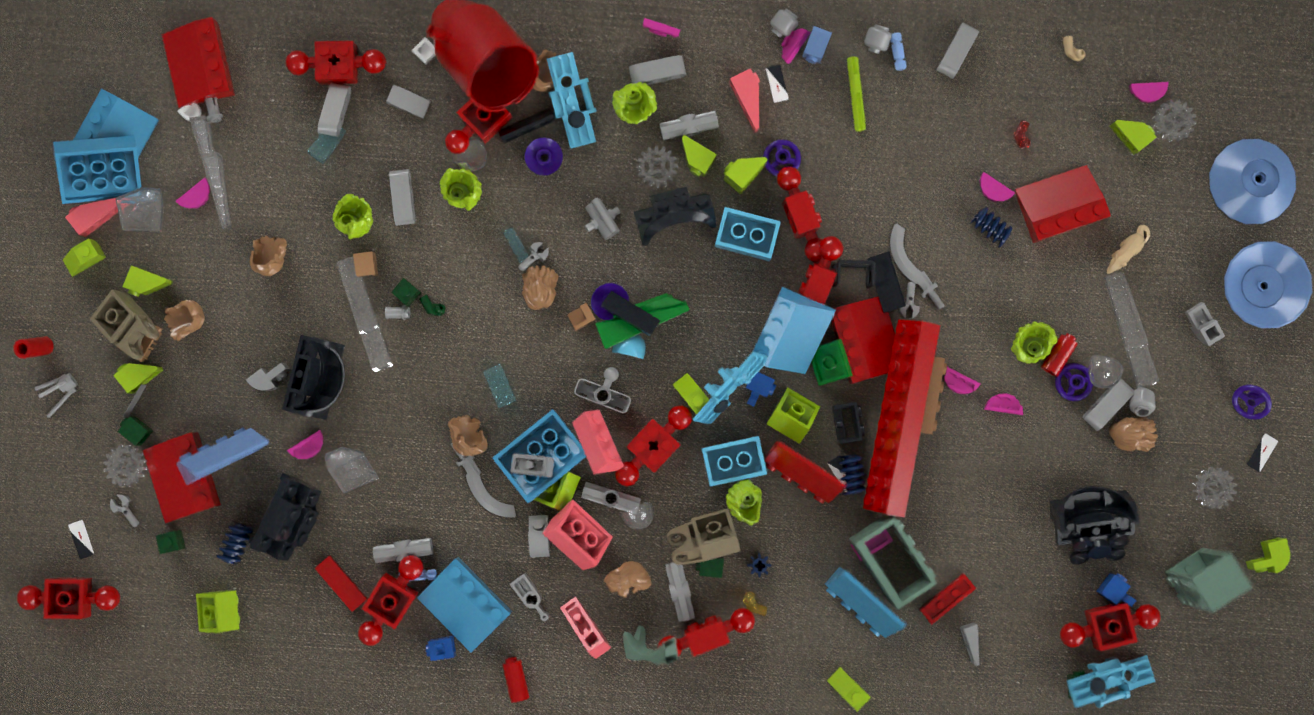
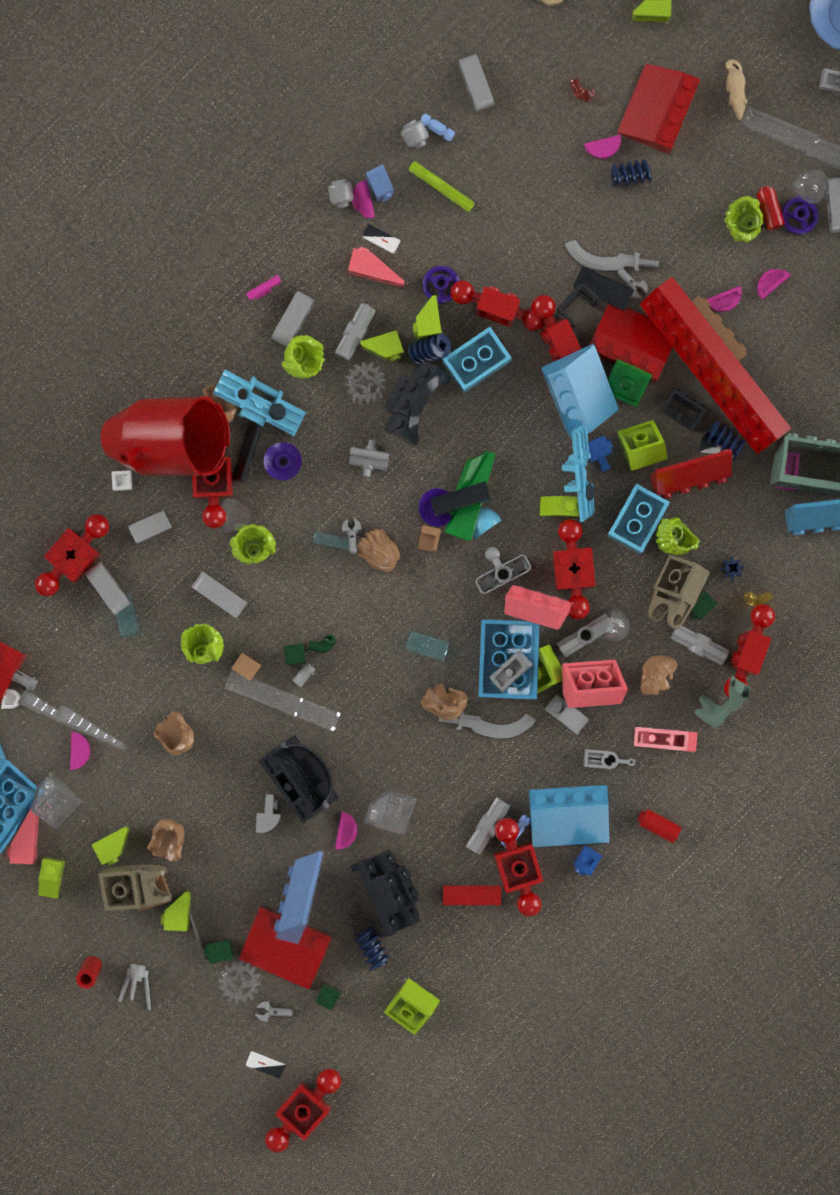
camera: 50 degrees left, 0 degrees up
none -> dark blue piece [408,334,451,365]

